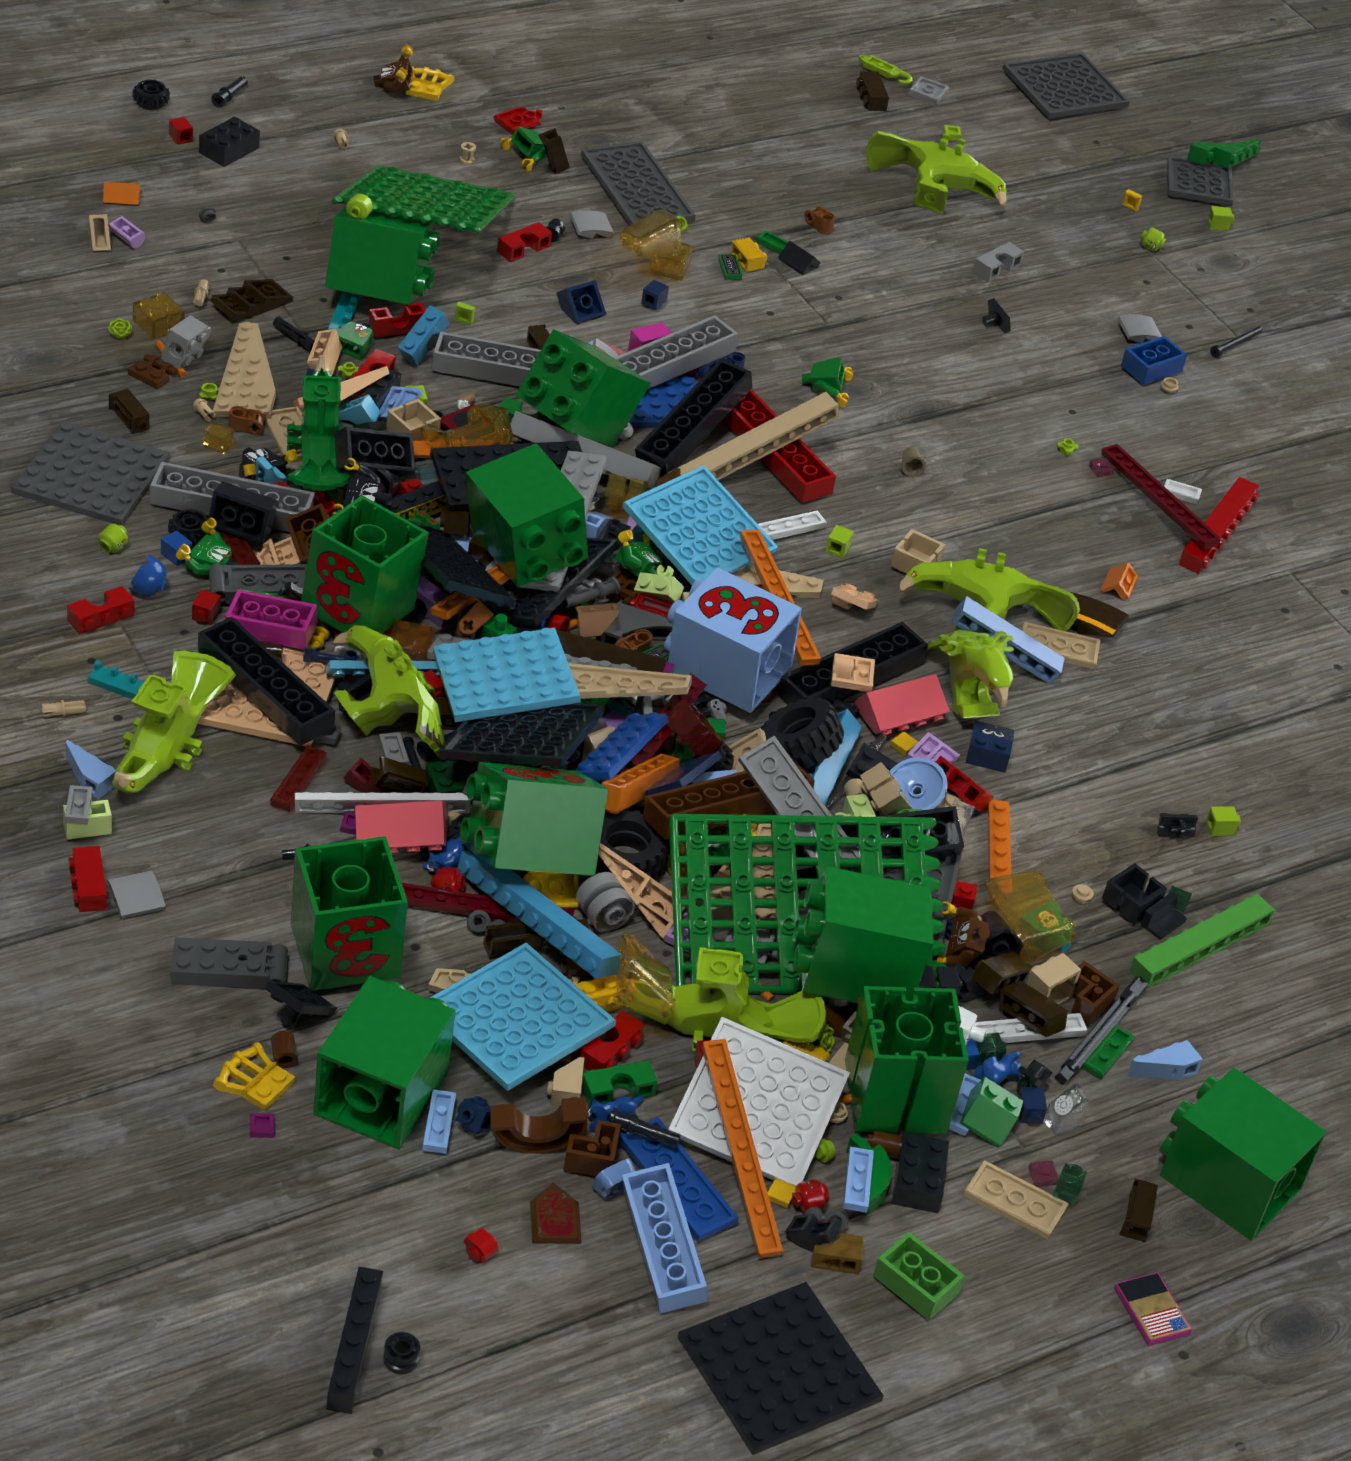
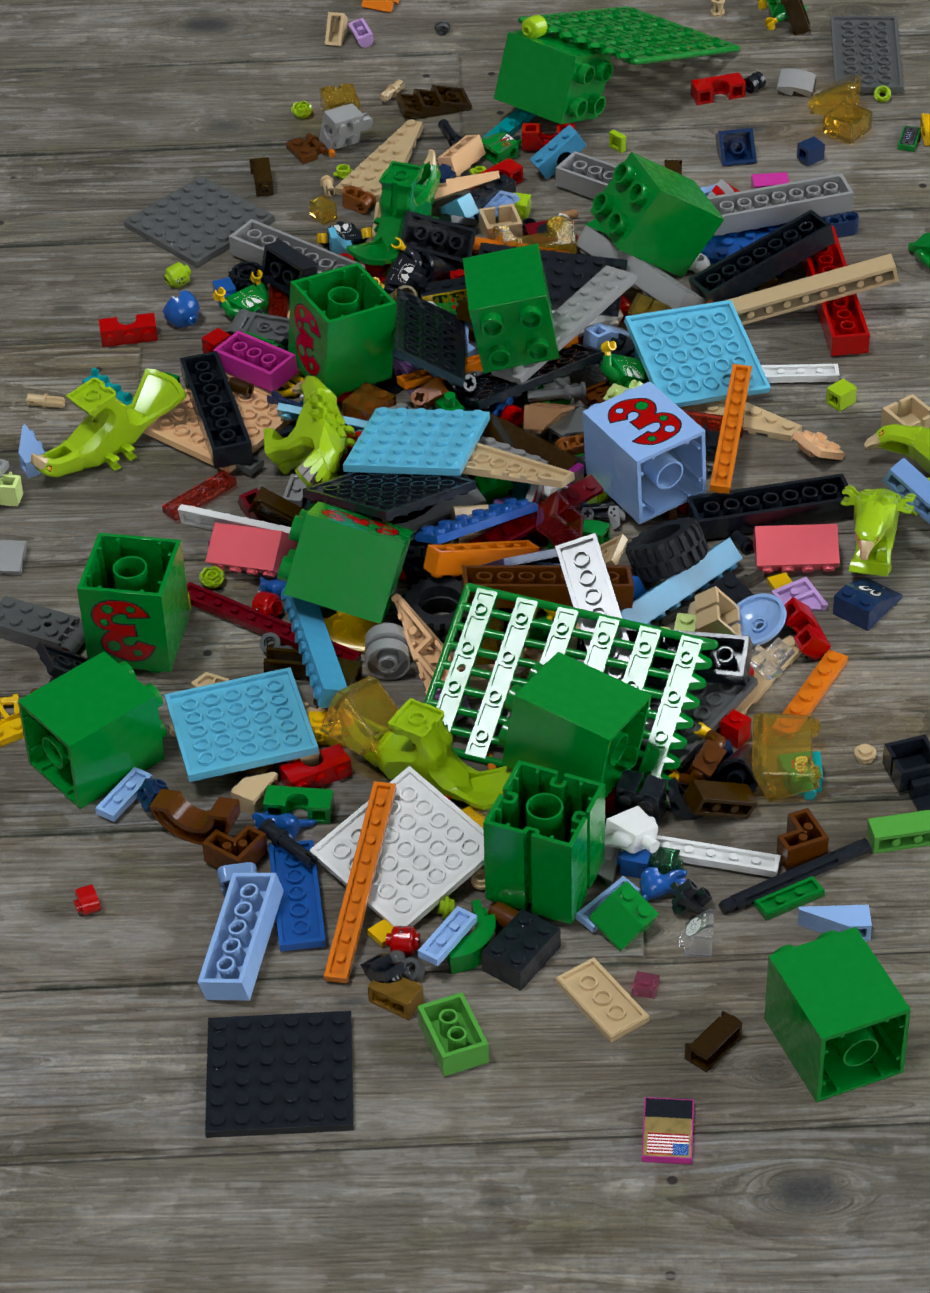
camera: 35 degrees right, 0 degrees up
reddish brown tile [530,1182,581,1244] -> none
light nougat plate [831,653,875,692] -> none
dark brown brick [999,980,1068,1038] -> none
dark blue brick [1018,1087,1047,1124] -> none
tan piece [1027,953,1081,1005] -> none
clear green brick [1053,1163,1087,1205] -> none

